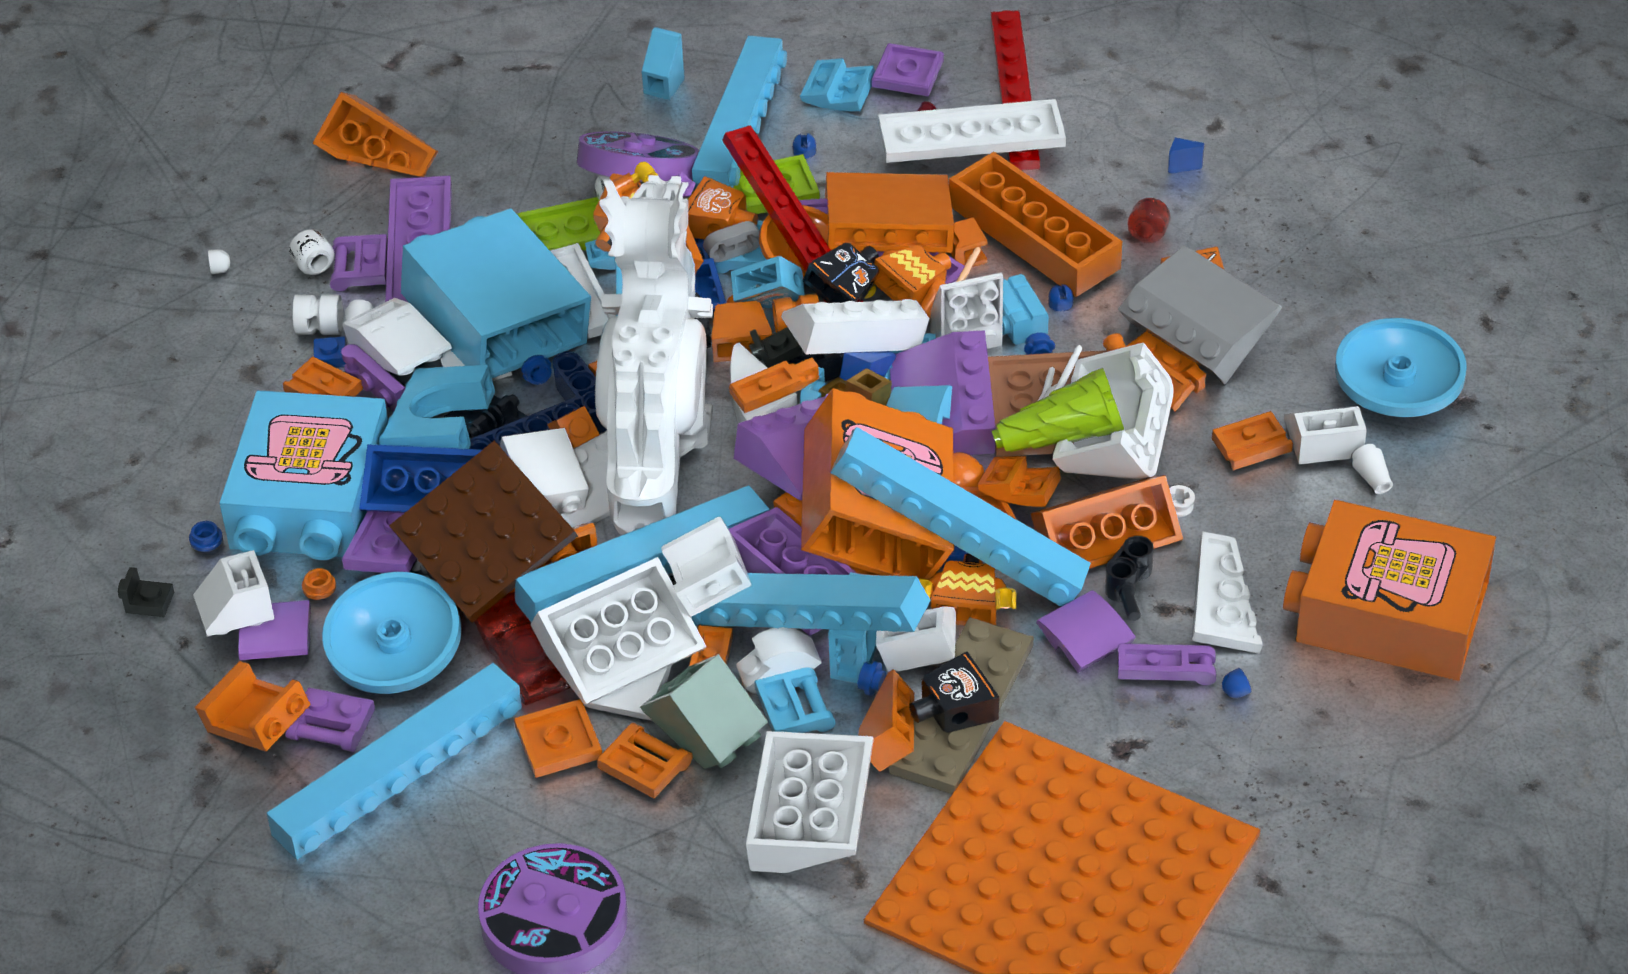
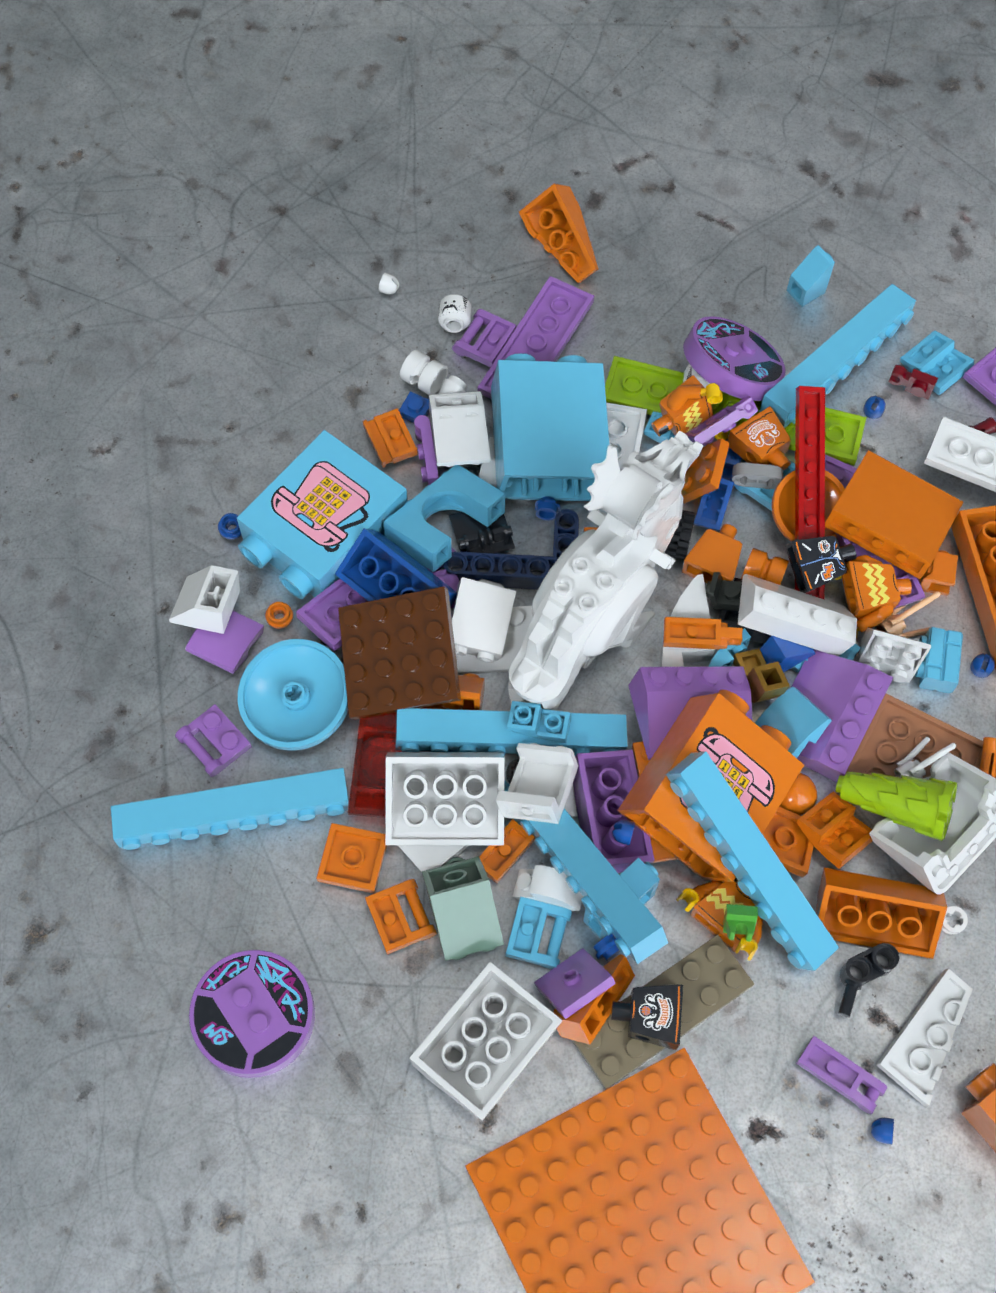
camera: 30 degrees right, 20 degrees up
pearl dark grey bracket [118,567,174,617] -> none
orange panel [195,661,311,752] -> none
orange brick [547,406,600,449] -> none
medium azure torso [731,256,805,309] -> none
white slope [876,607,956,672] -> none
blue plate [1024,332,1055,355] -> none
medium lavender slope [1036,590,1136,673] -> none
none -> medium azure slope [507,701,571,743]
none -> medium lavender plate [534,948,616,1019]
none -> blue hinge [612,820,635,845]
none -> bright green tile [723,904,758,941]
none -> dark red plate [888,365,938,400]

